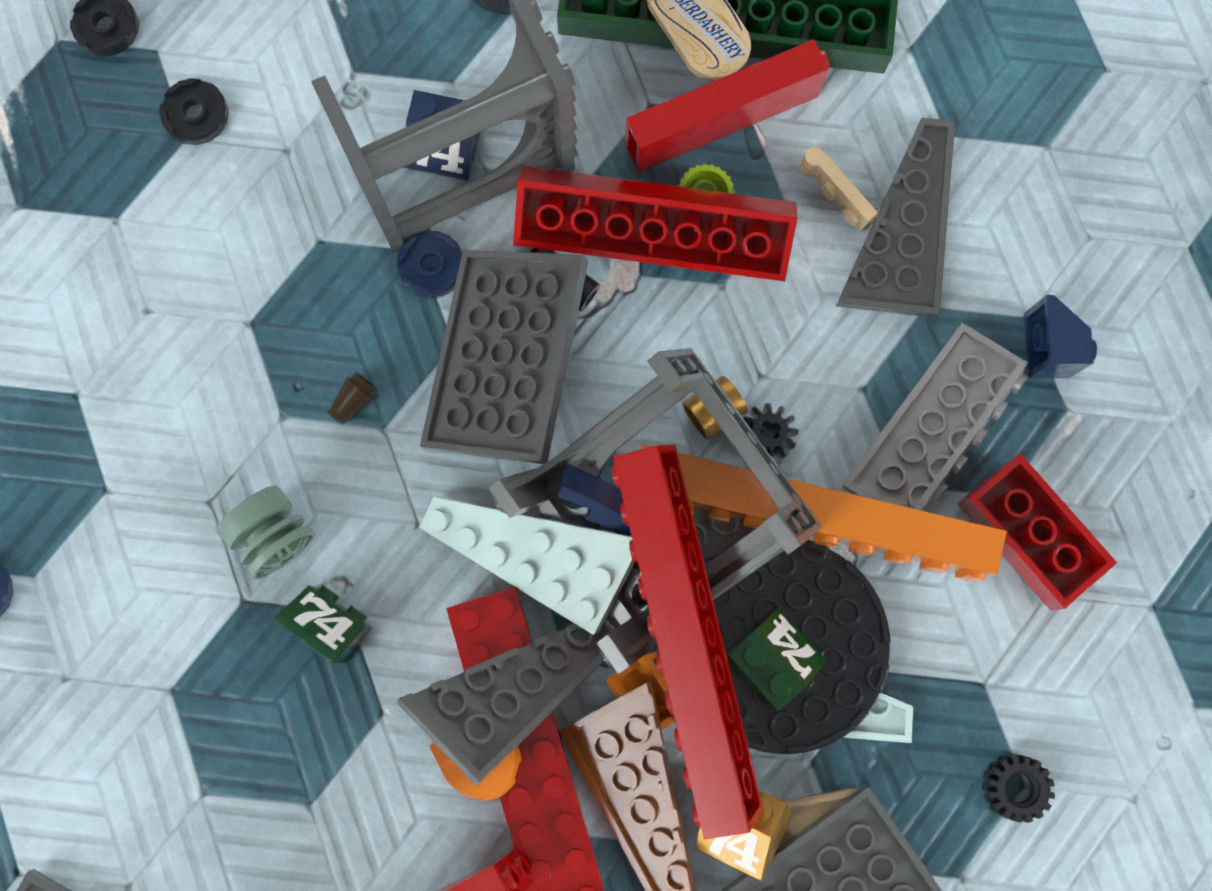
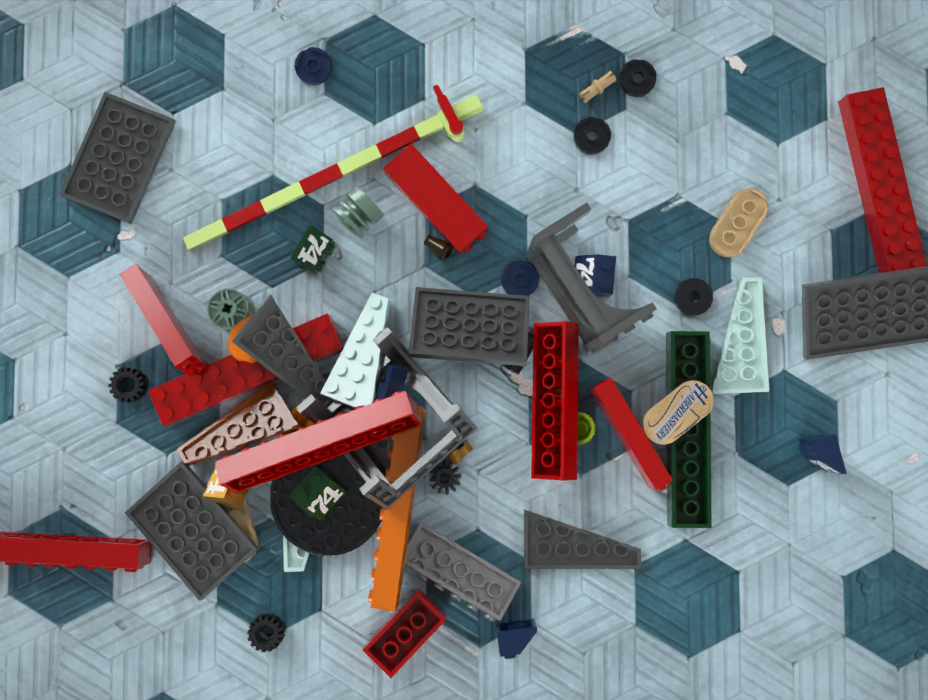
camera: 85 degrees right, 5 degrees up
tan plate [800,146,878,232] -> none
none -> piece [183,85,483,251]
none -> sand green wheel [207,288,256,331]
none -> red brick [383,144,488,255]
none -> tan pin [579,71,616,103]

